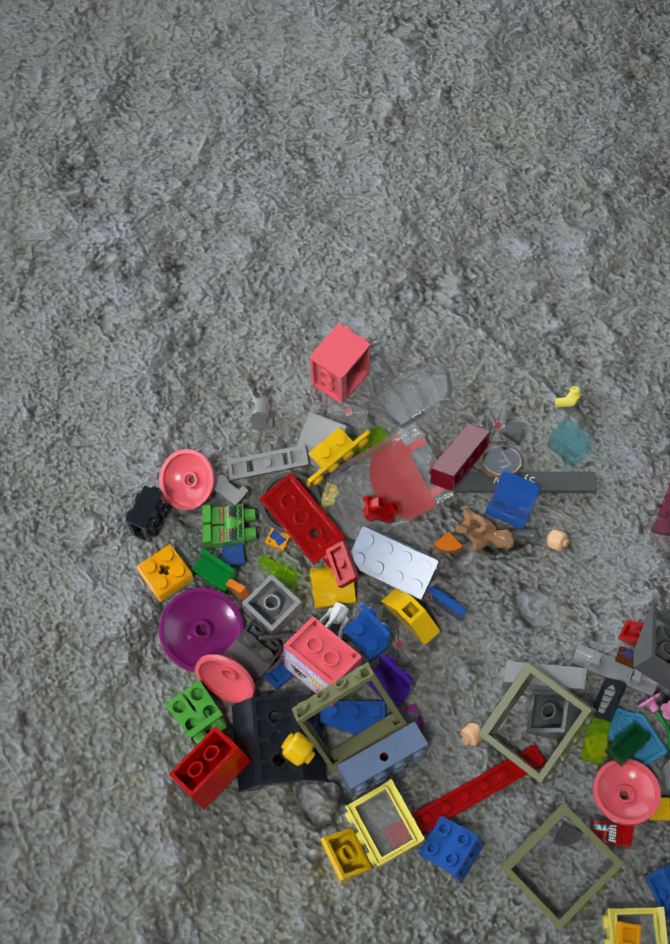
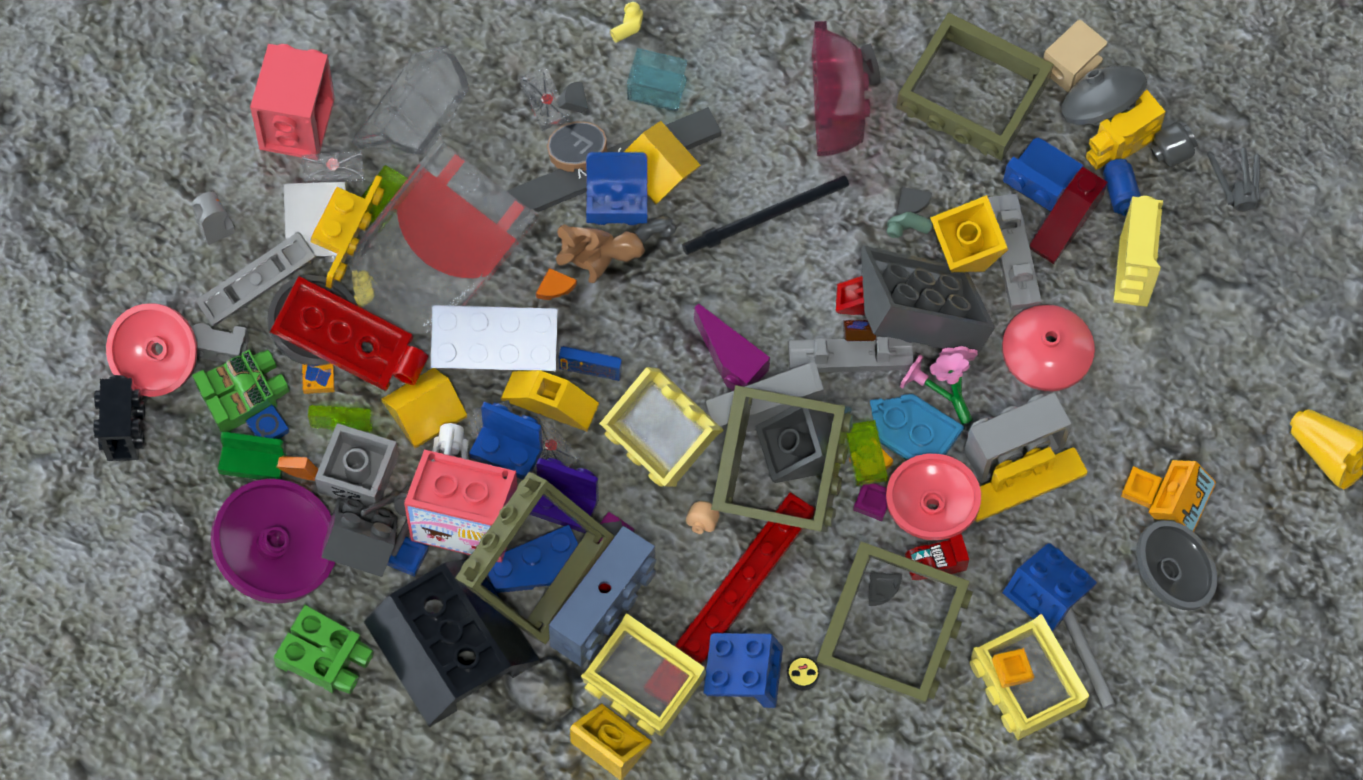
camera: 30 degrees left, 0 degrees up
light orange brick [137,544,194,601] -> none
red brick [169,726,251,810] -> none
coral dish [195,654,255,704] -> none
yellow head [281,732,315,766] -> none
plate [325,541,359,588] -> none
red hips [363,495,400,524] -> none
brick [429,423,490,492] -> none
light nougat piece [546,529,569,551] -> none
tile [593,677,627,724] -> none
dark green tile [605,722,651,767] -> none
none -> window [599,367,724,487]
none -> yellow slope [624,121,701,205]
none -> black bar [682,175,849,255]
none -> magenta slope [694,303,770,391]
none -> tile [787,657,819,691]
none -> magenta tile [853,480,888,521]

